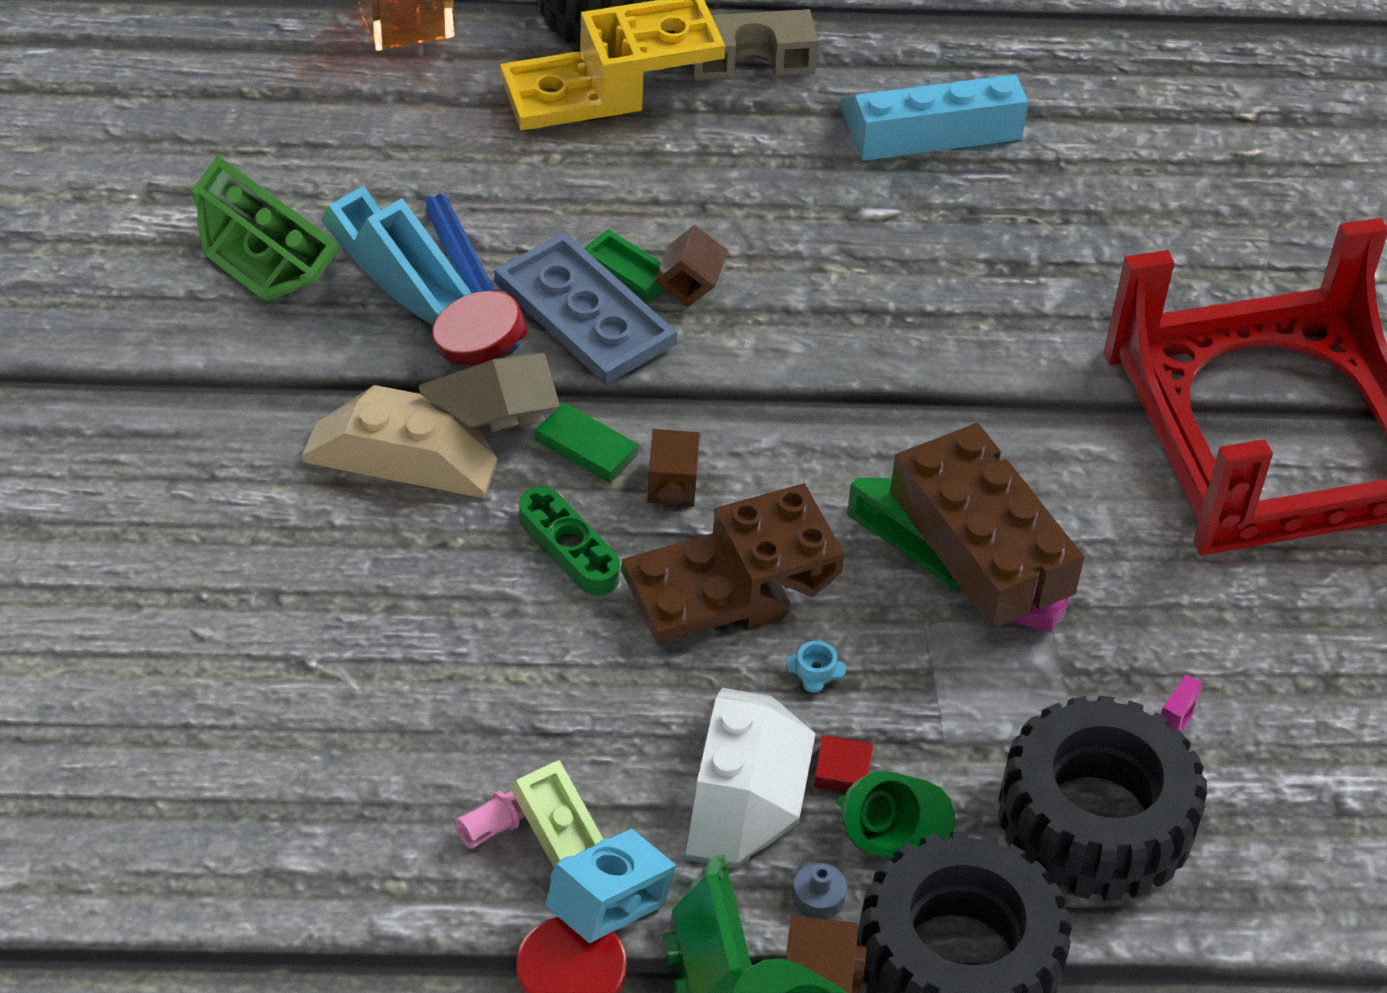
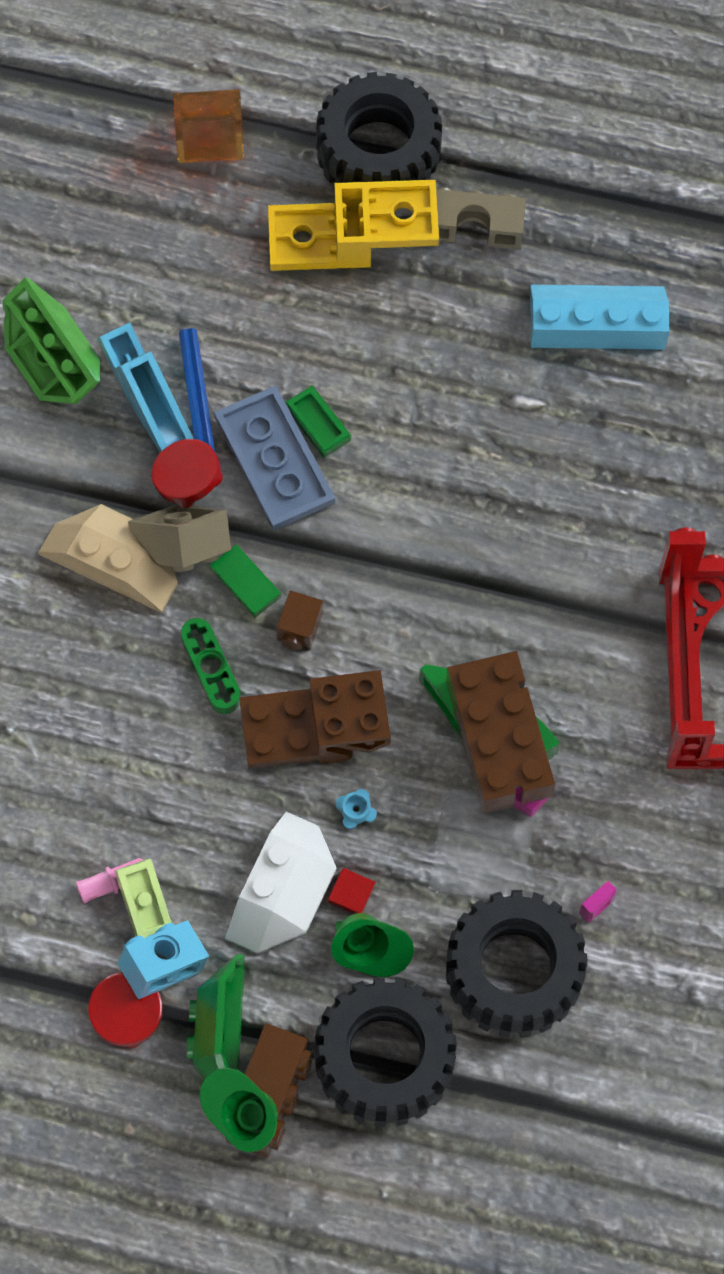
camera: 15 degrees right, 20 degrees up
reddish brown brick [654,225,728,307] -> none
sand blue tile [792,863,847,919] -> none

